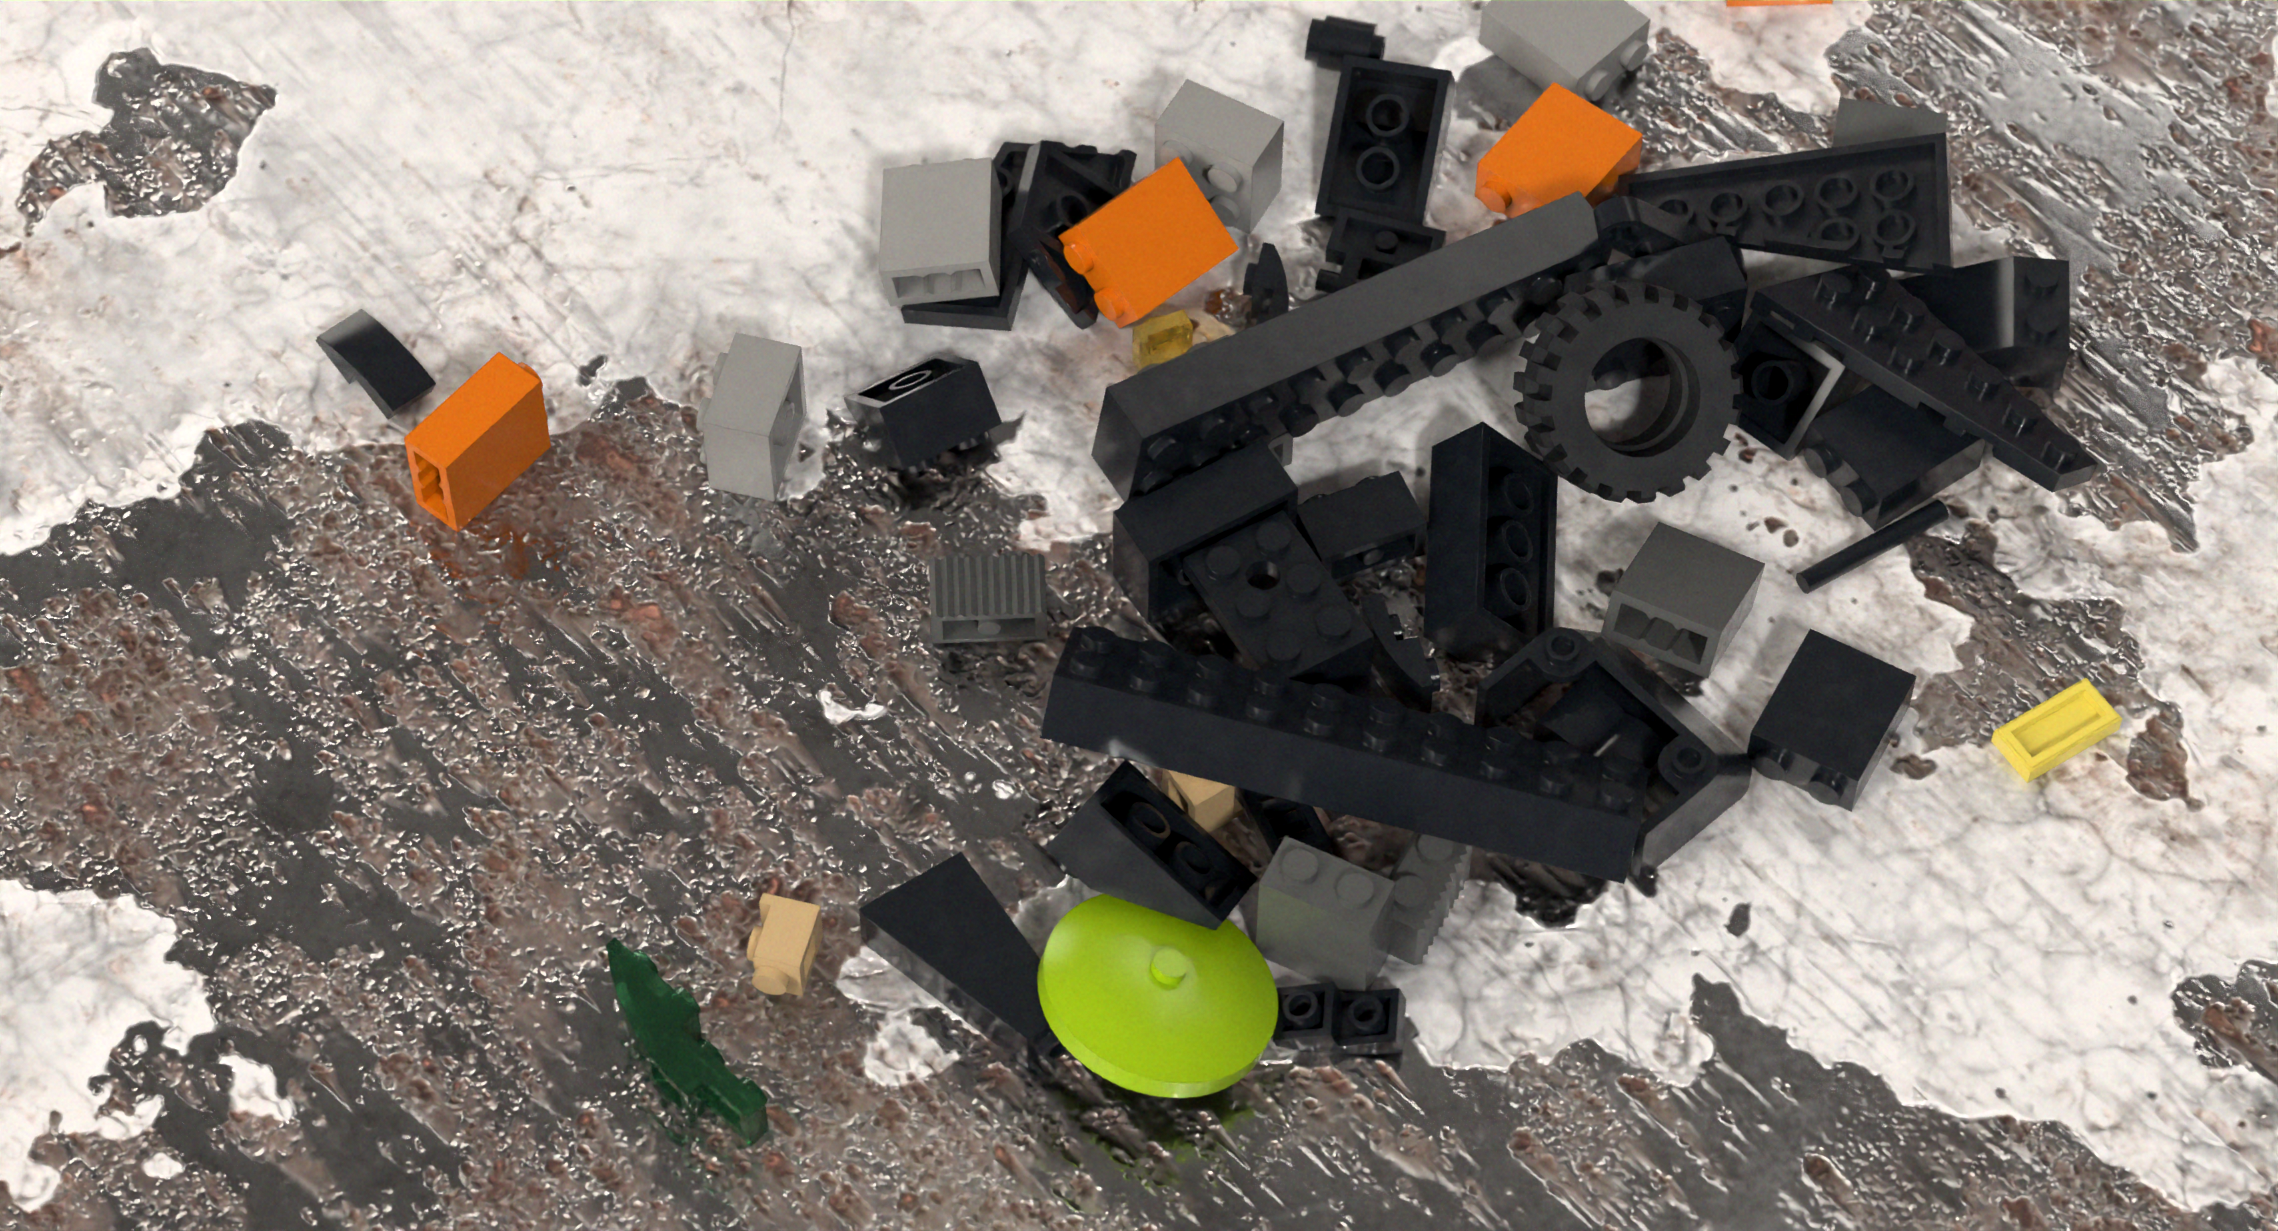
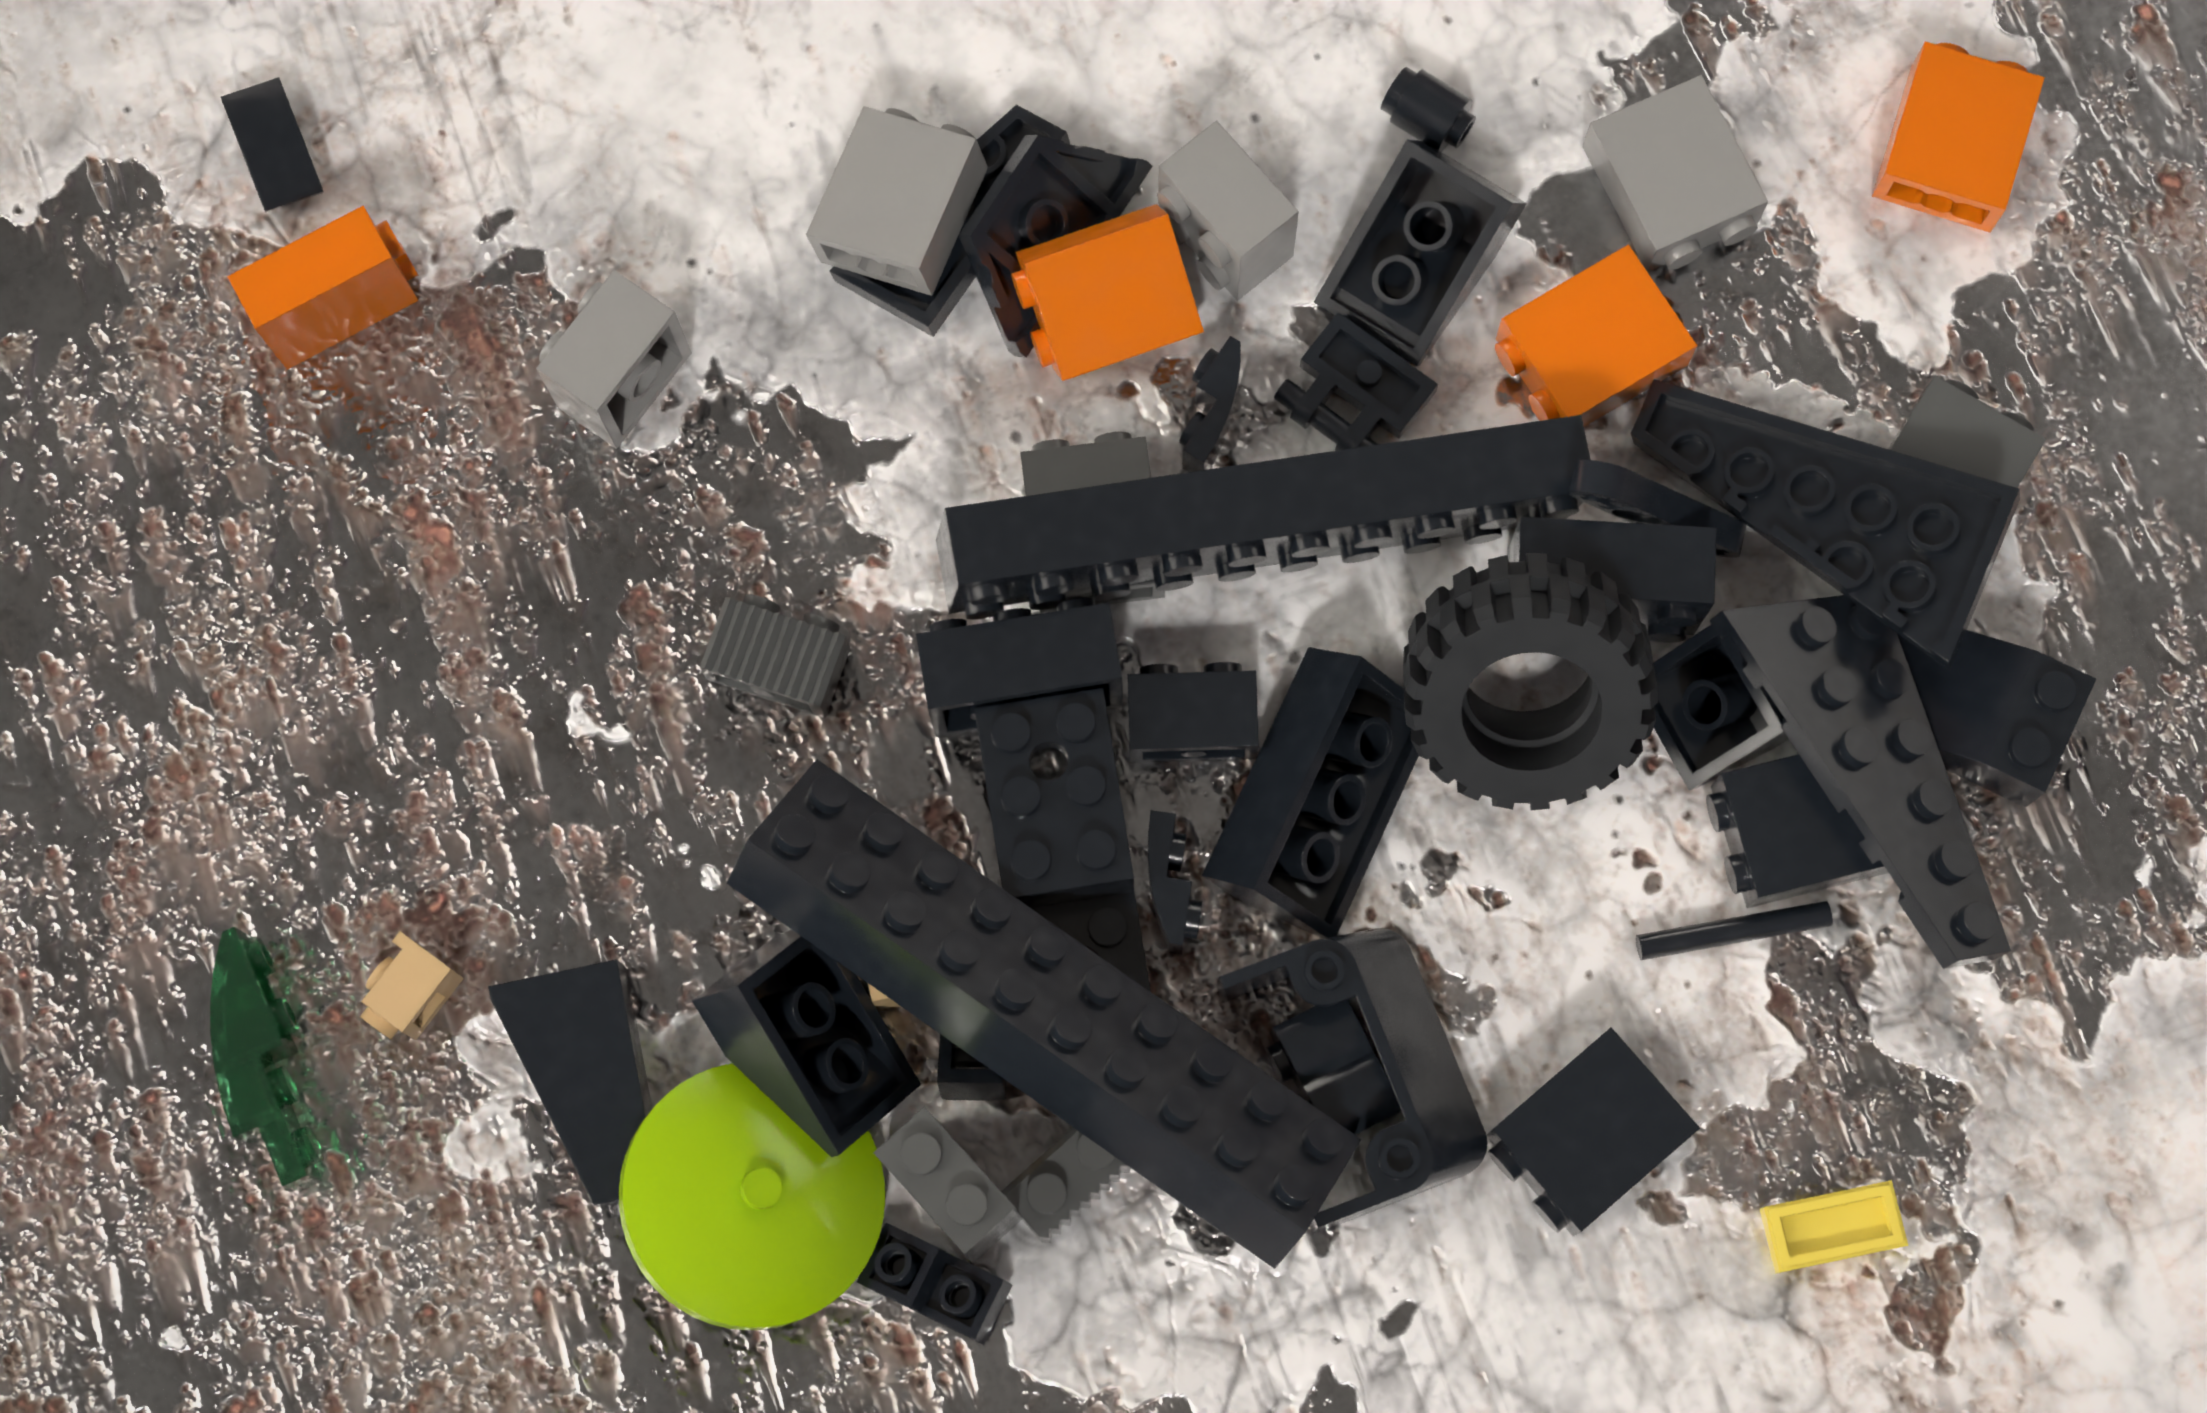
camera: 25 degrees right, 20 degrees up
black slope [844,352,1003,473] -> none
clear yellow plate [1132,309,1193,371] -> none
dark grey brick [1600,522,1765,679] -> none

